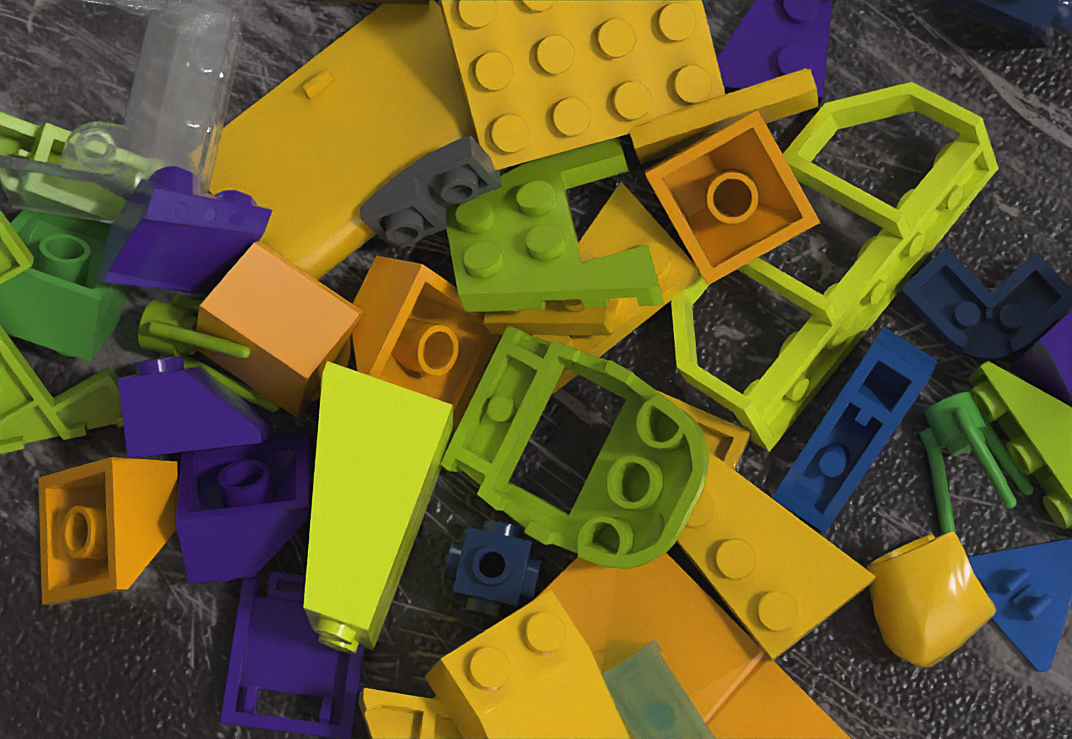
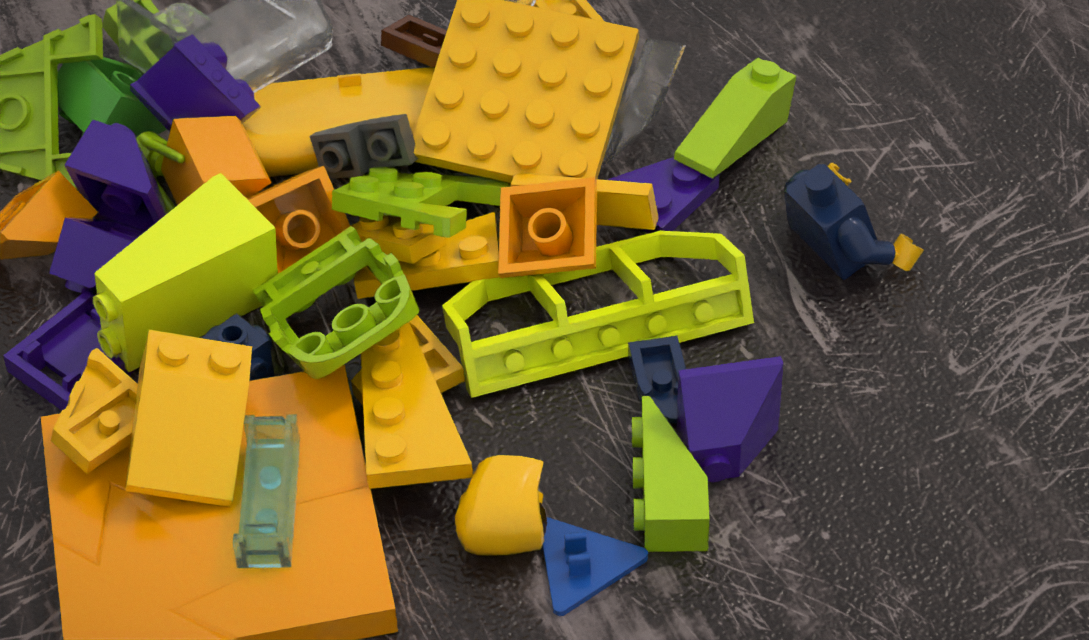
camera: 35 degrees right, 30 degrees down
blue slope [771,326,937,533] -> none
bright green plant [919,391,1033,534] -> none

